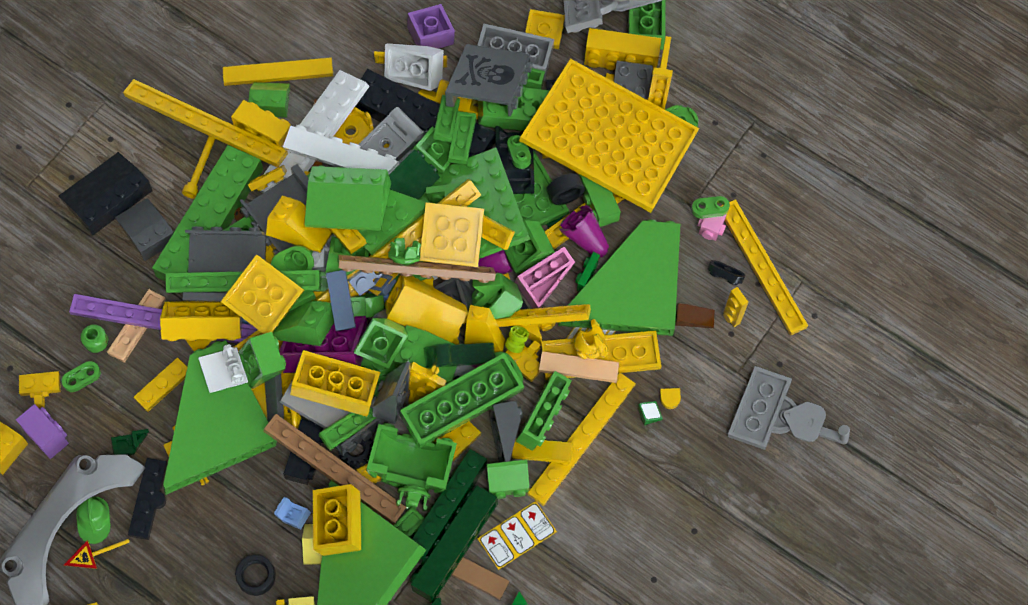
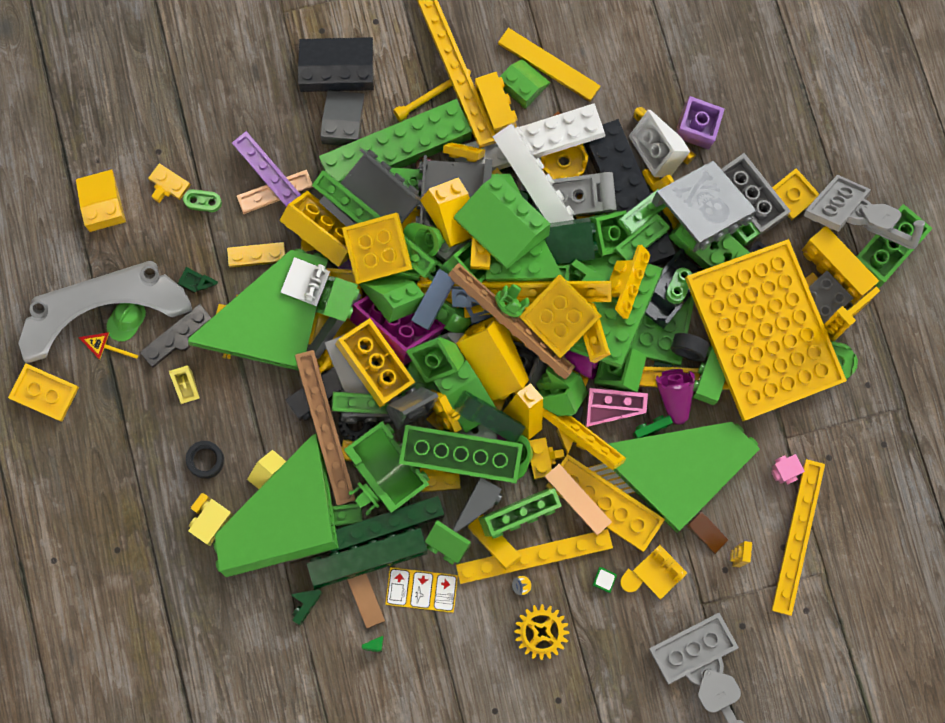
camera: 40 degrees right, 10 degrees up
medium lavender brick [16,404,69,459] -> none
bright green head [81,325,108,353] -> none
light blue bracket [274,497,311,530] -> none
yellow brick [313,484,361,556] -> none
lime wheel [505,326,529,353] -> none
yellow helmet [573,319,609,359] -> none
bright green plate [691,196,730,219] -> none
black plate [707,260,745,285] -> none
none -> light yellow slope [169,365,200,404]
none -> tile [512,576,532,596]
none -> yellow gear [514,604,569,660]
none -> yellow bracket [609,245,650,319]
none -> yellow hinge [633,545,687,600]

